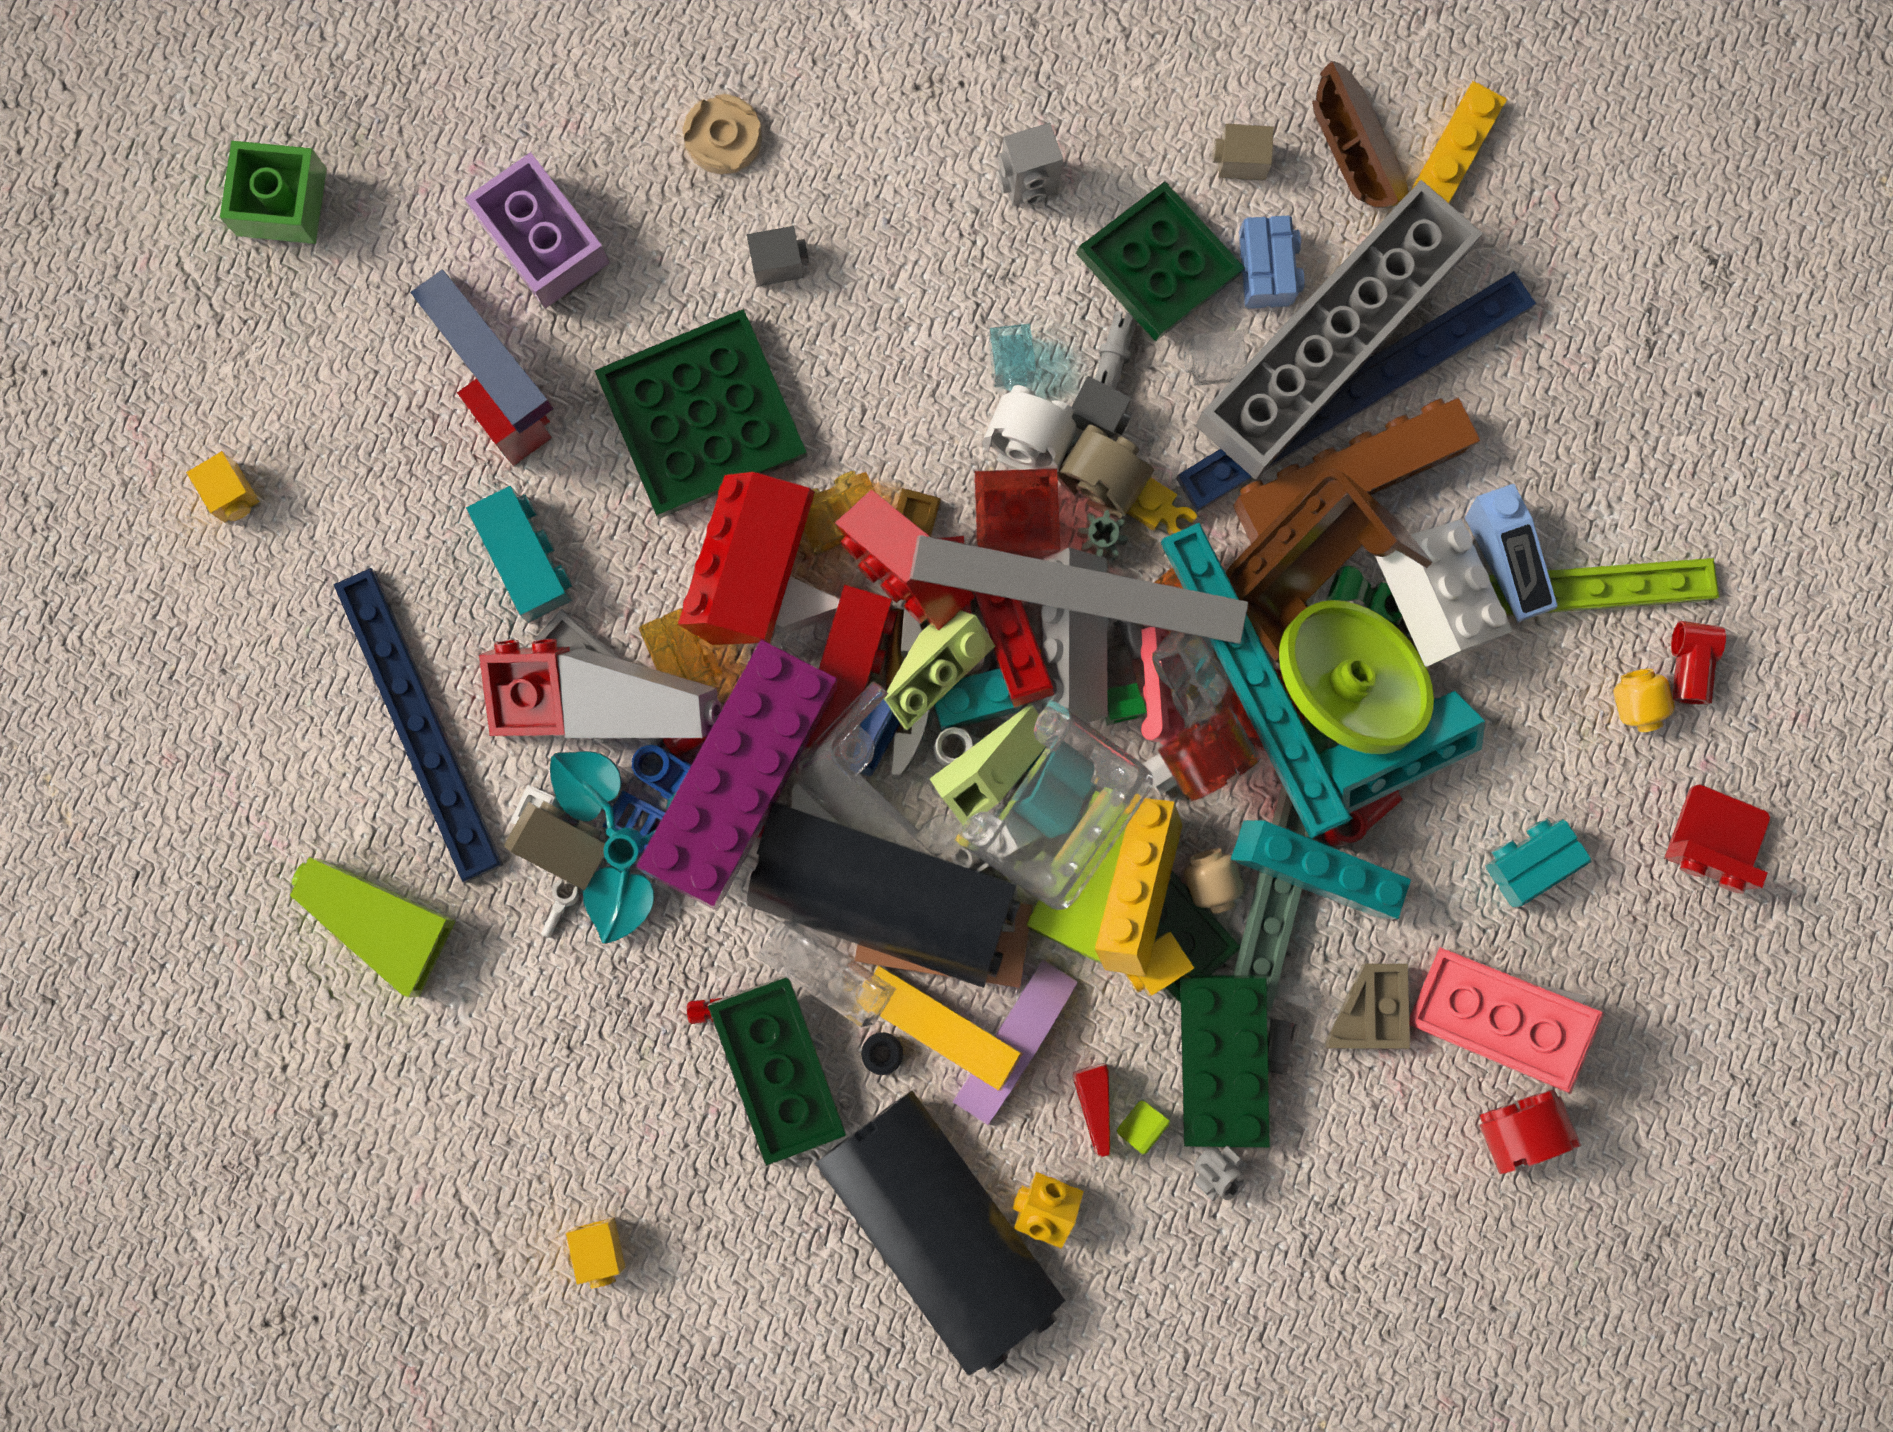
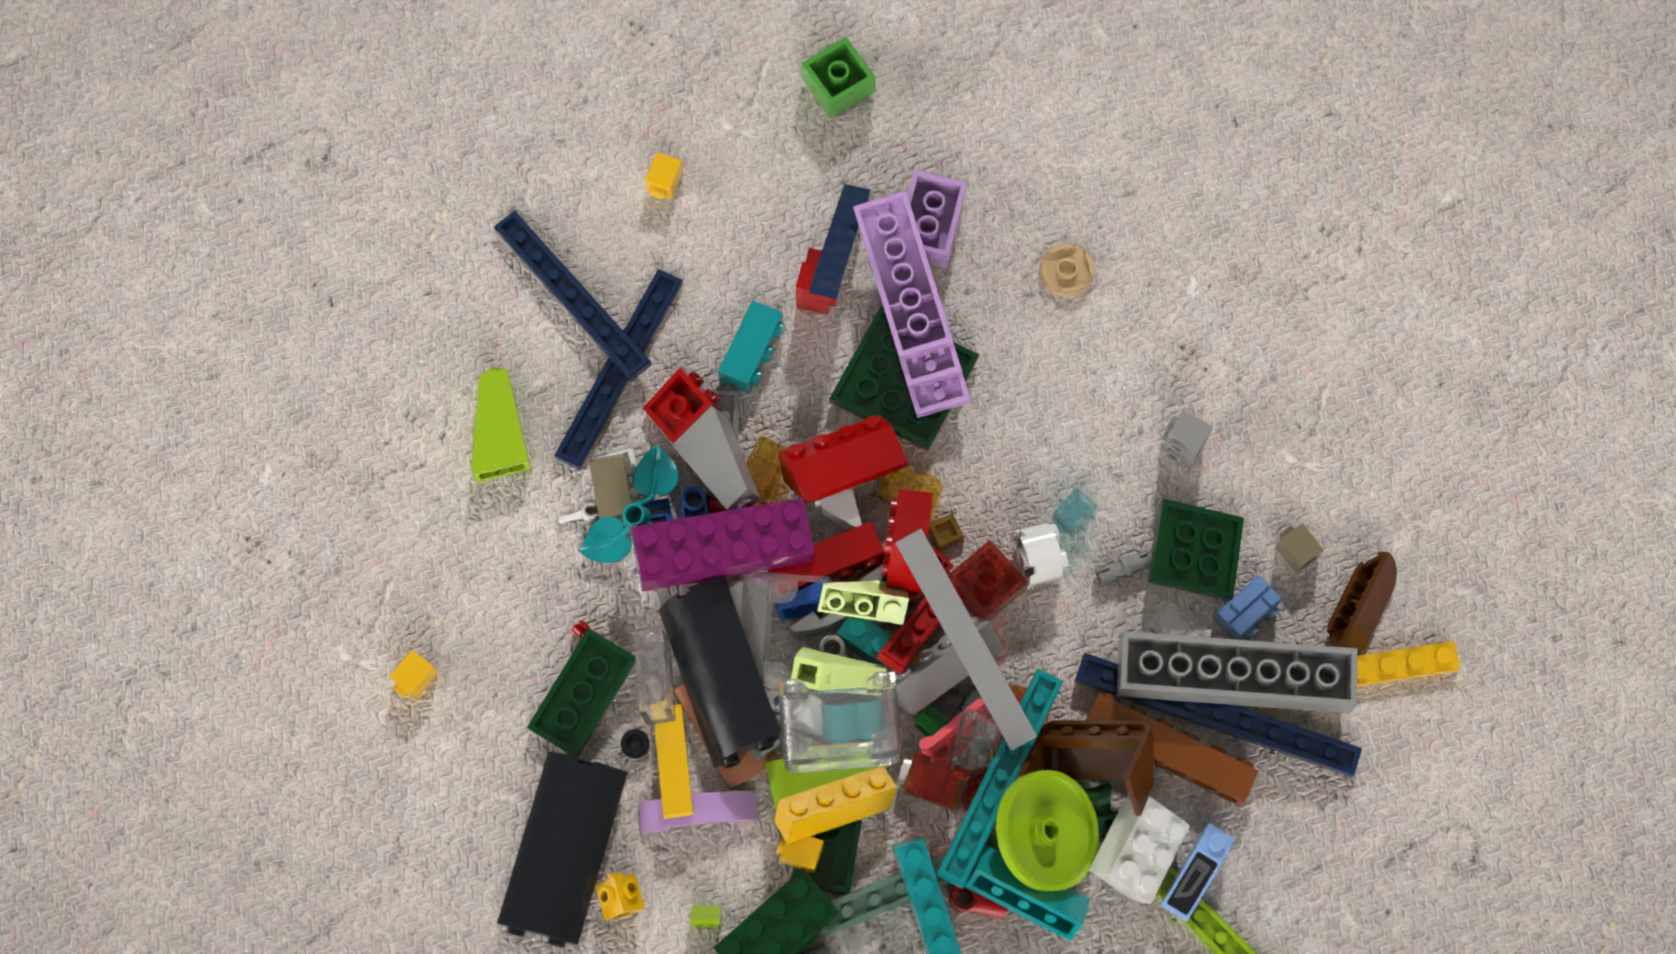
camera: 55 degrees right, 10 degrees down
dark grey brick [746,226,809,287] -> none
dark tan brick [1056,425,1155,519] -> none
dark grey brick [1072,376,1133,439] -> none
red slope [1072,1063,1110,1157] -> none
sand green gear [1077,510,1128,560] -> none
yellow plate [1127,478,1197,535] -> none
tan head [1184,848,1245,913] -> none
none -> dark blue tile [494,210,652,382]
none -> lavender slope [853,191,971,418]

